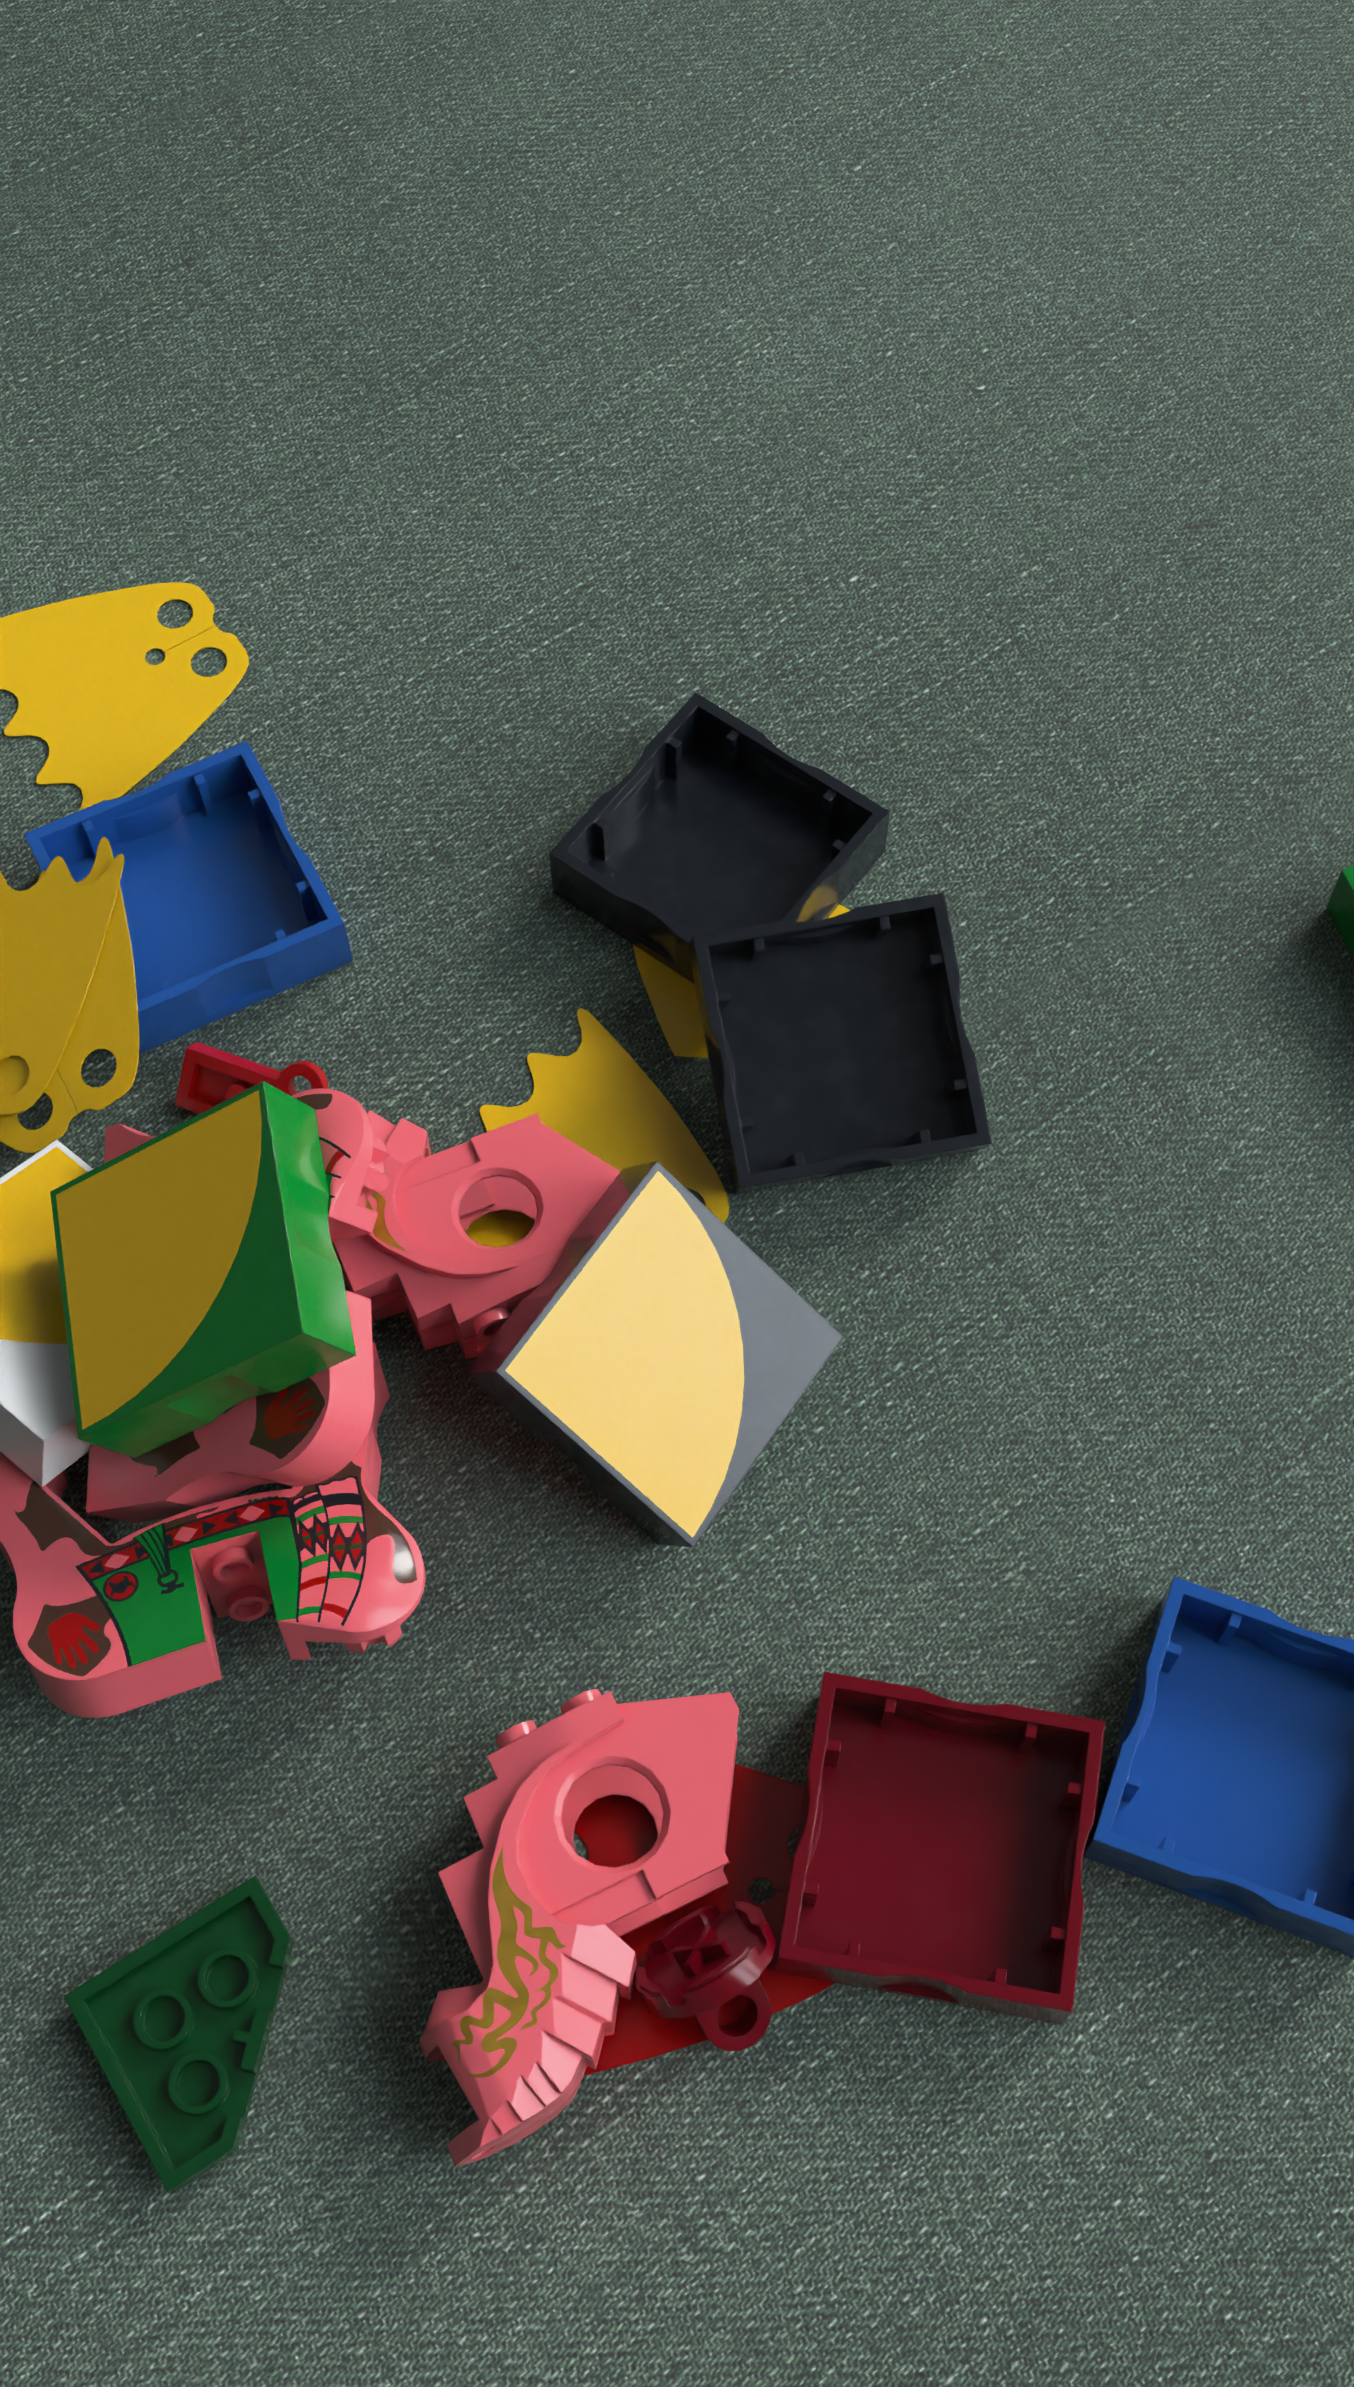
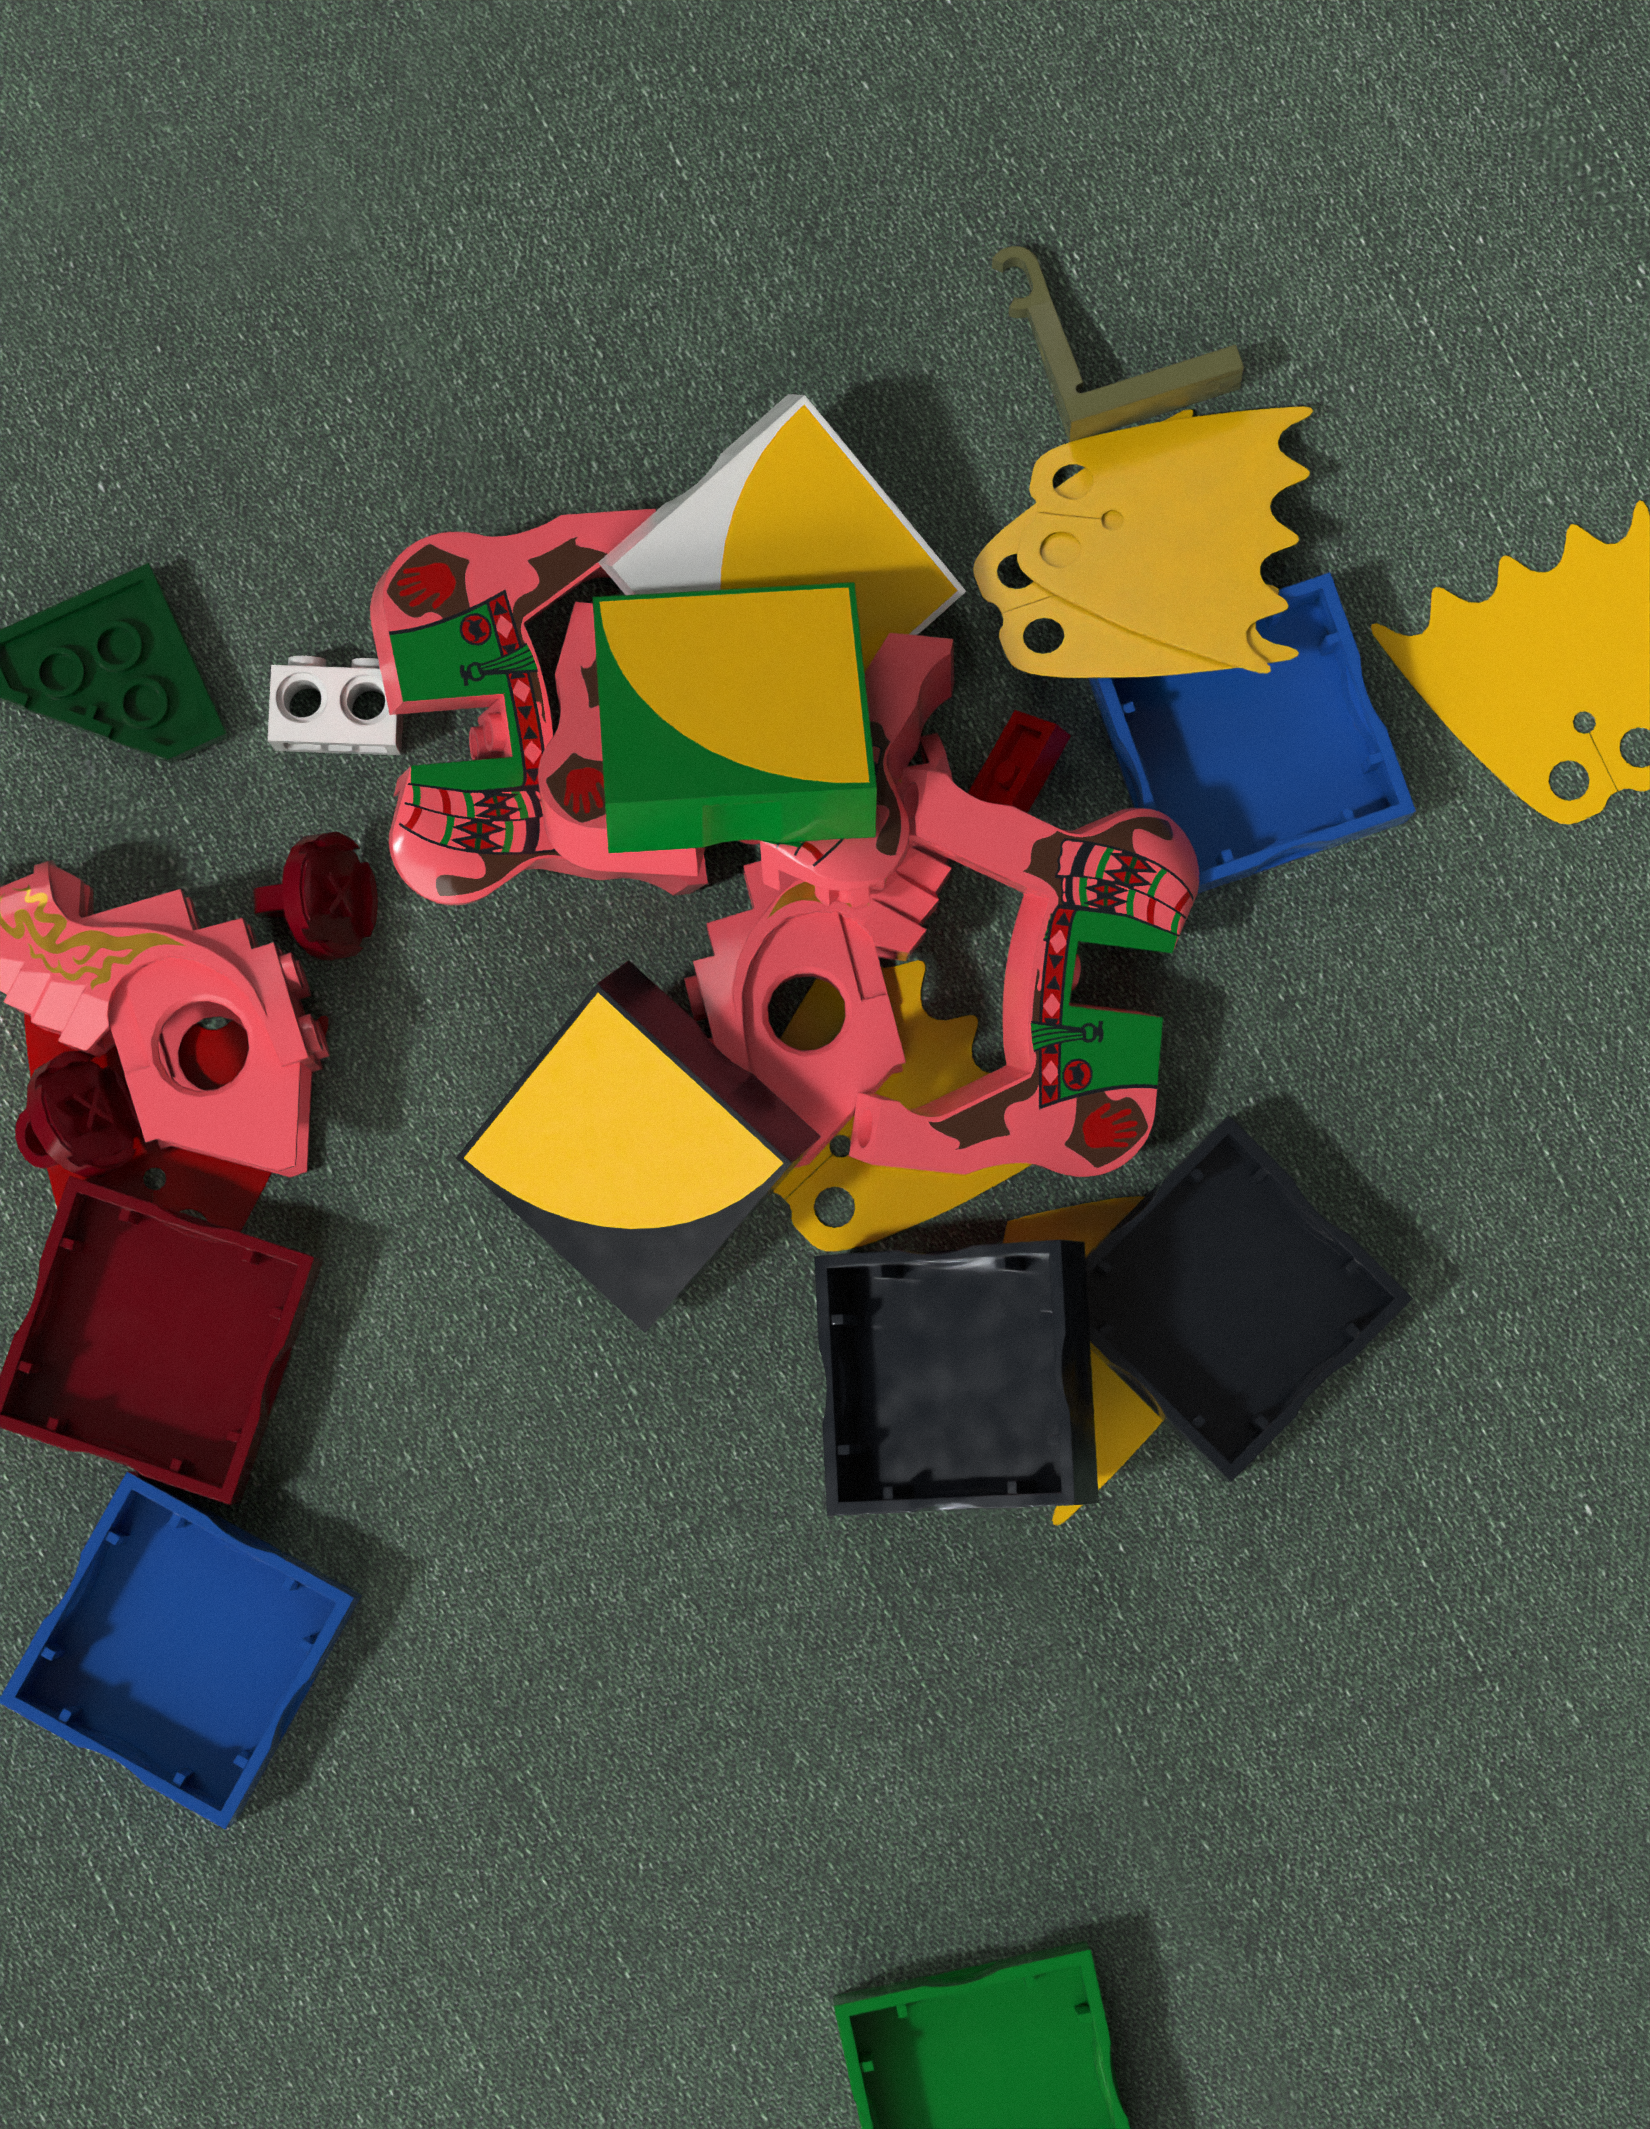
camera: 95 degrees right, 20 degrees up
none -> dark red tile [253,831,378,961]
none -> white brick [268,656,403,755]
none -> animal [849,768,1199,1177]

